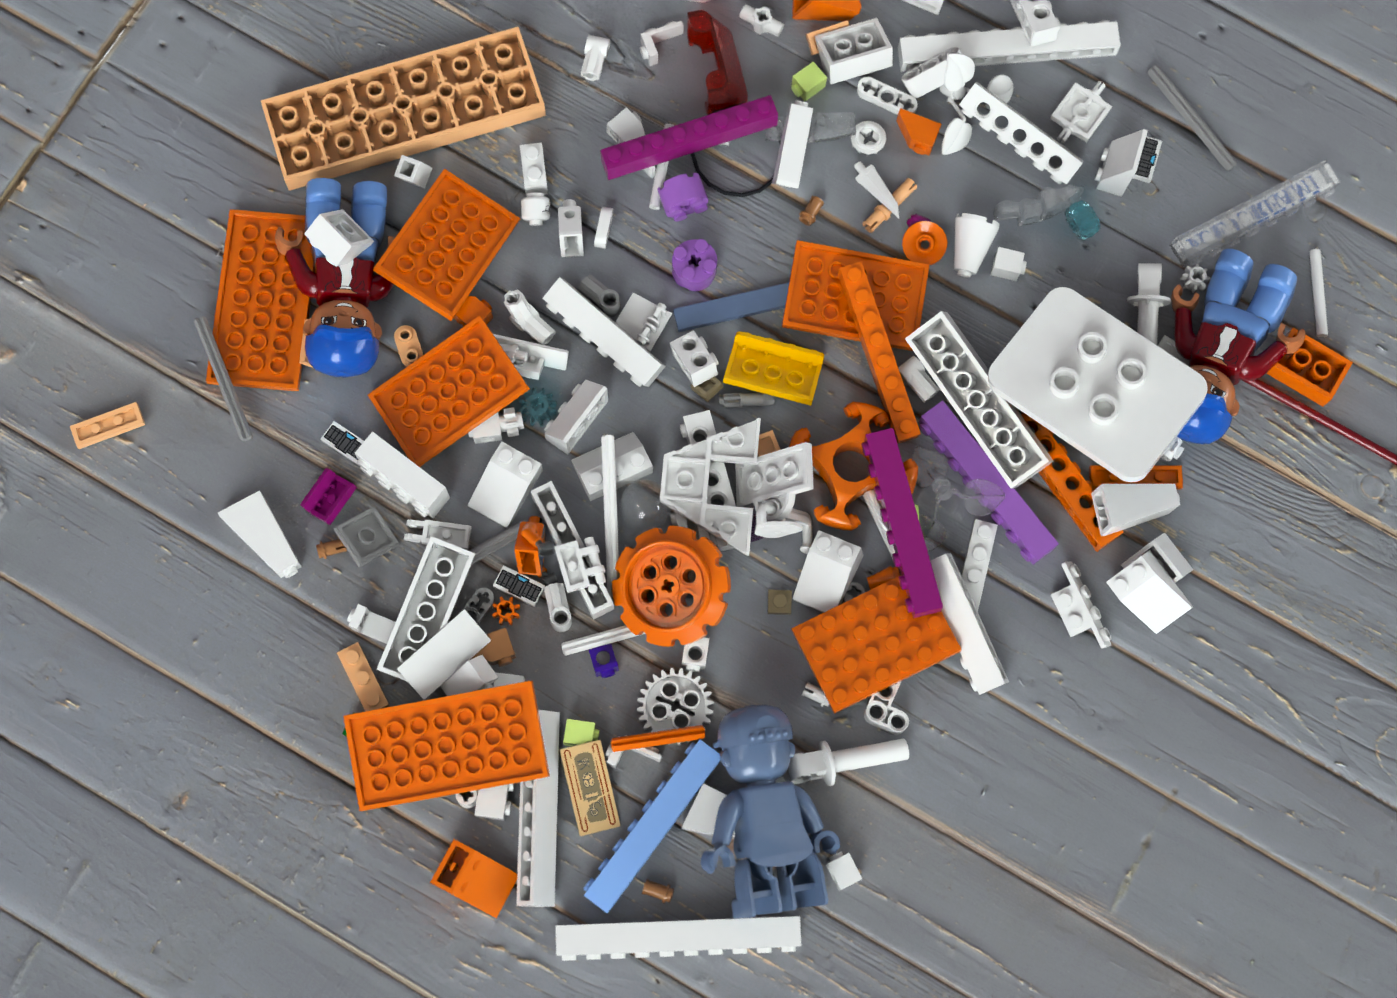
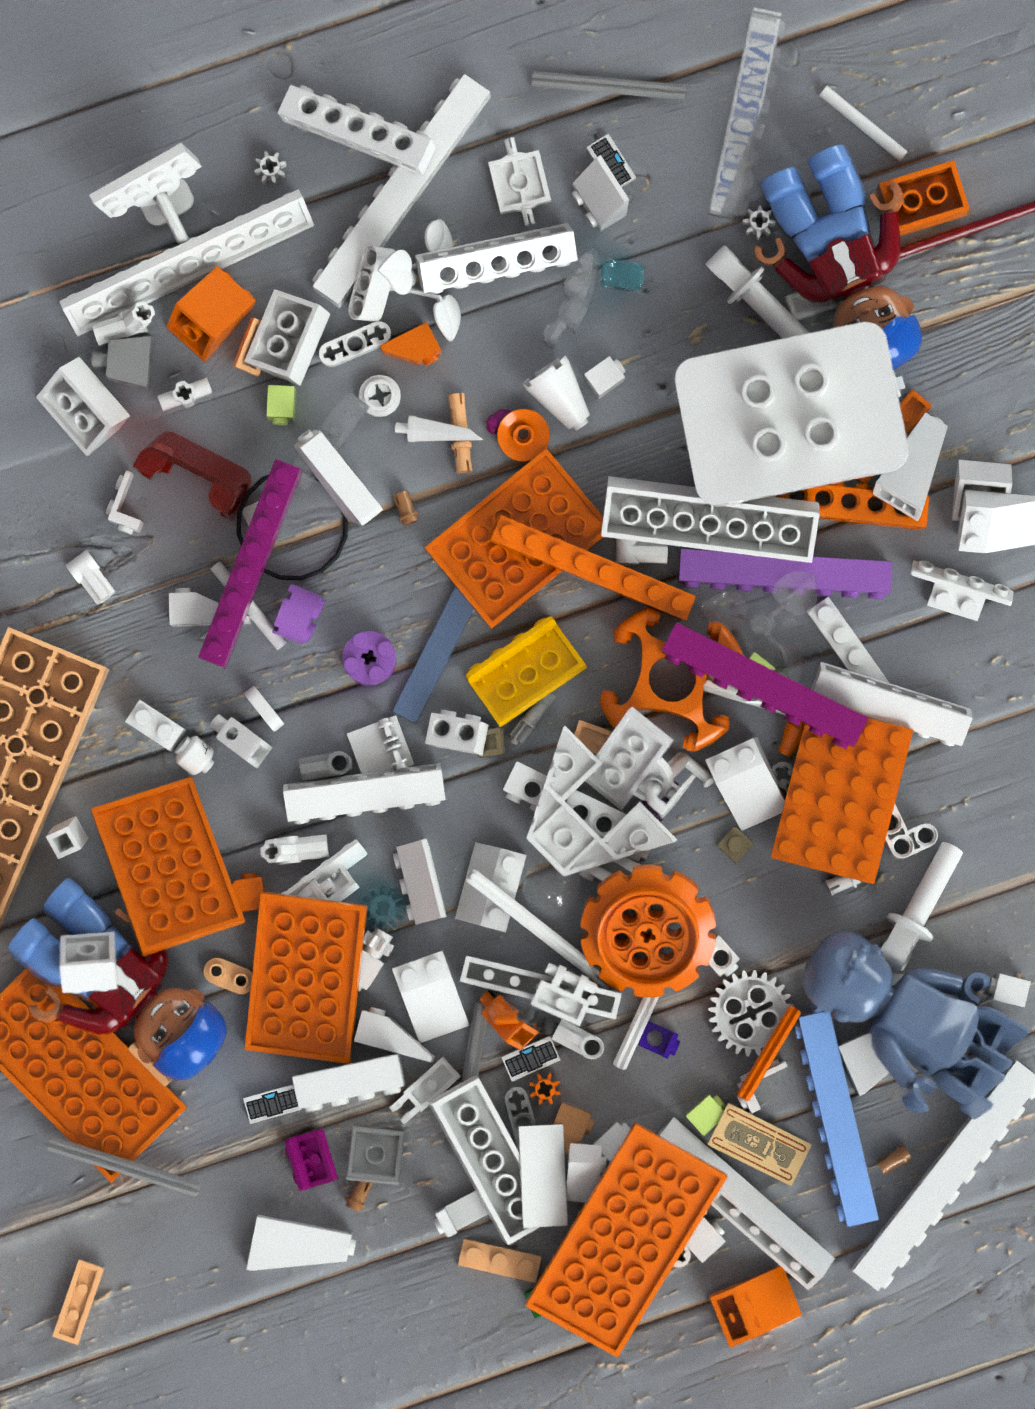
camera: 45 degrees left, 10 degrees up
none -> white slope [354,1007,435,1062]

